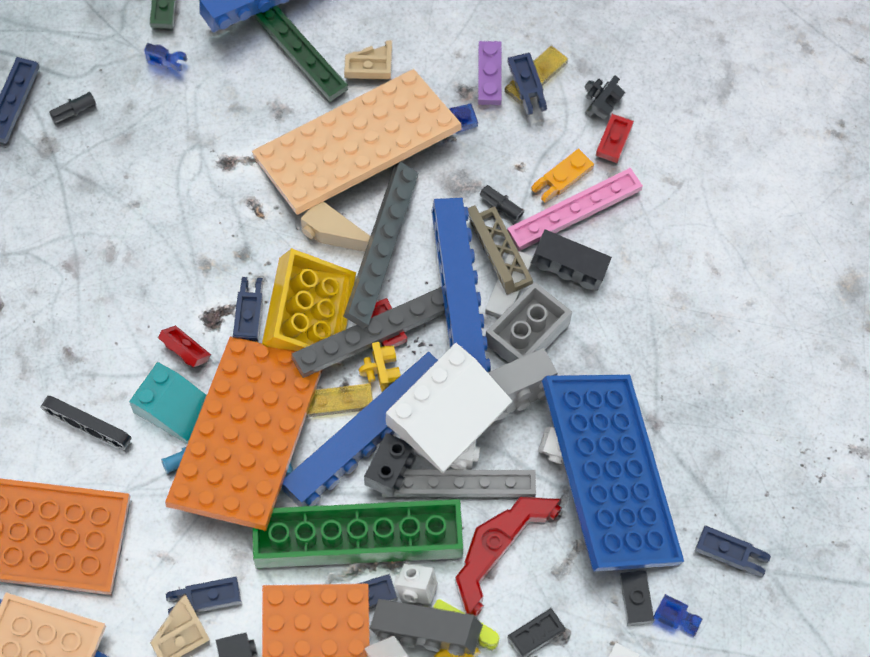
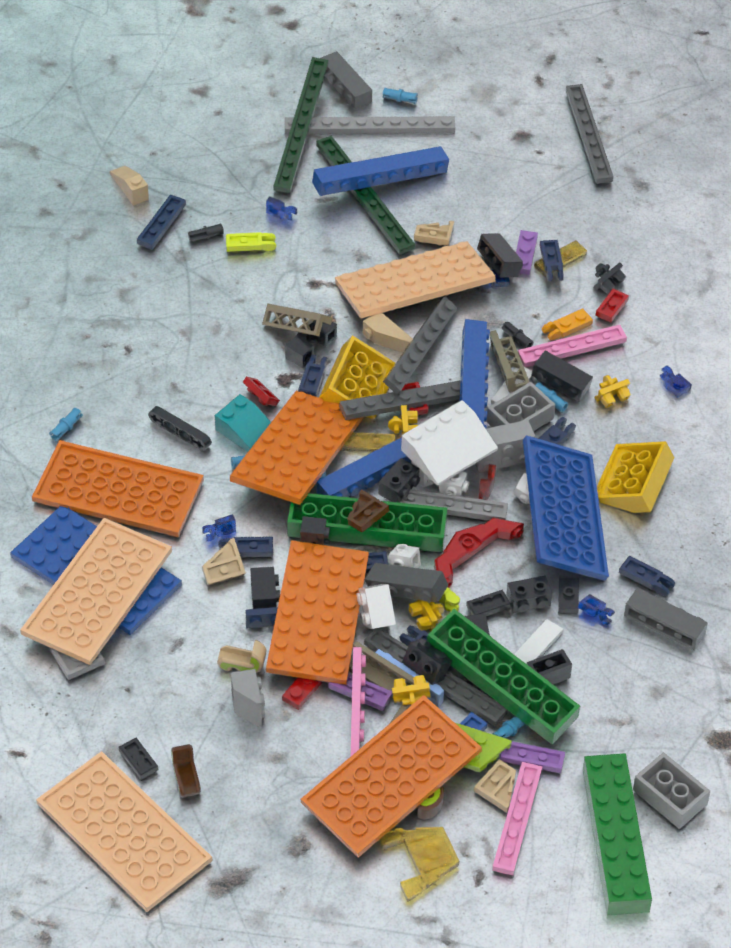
camera: 10 degrees right, 15 degrees down
none -> clear blue plate [202,514,236,541]
none -> neon yellow hinge [226,232,276,252]
none -> dark tan fence [262,303,333,336]
none -> black arch [285,321,337,368]
none -> black brick [300,516,330,546]
none -> reddish brown wing [347,490,389,533]
none -> black brick [477,233,523,277]
none -> clear red slope [479,464,496,500]
none -> black brick [506,575,552,613]
none -> dark azure pin [535,382,569,413]
none -> dark blue hinge [538,417,576,445]
none -> yellow hips [594,375,631,408]
none -> yellow slope [597,441,675,513]
none -> dark grey brick [624,588,708,651]
none -> clear blue plate [660,365,692,398]

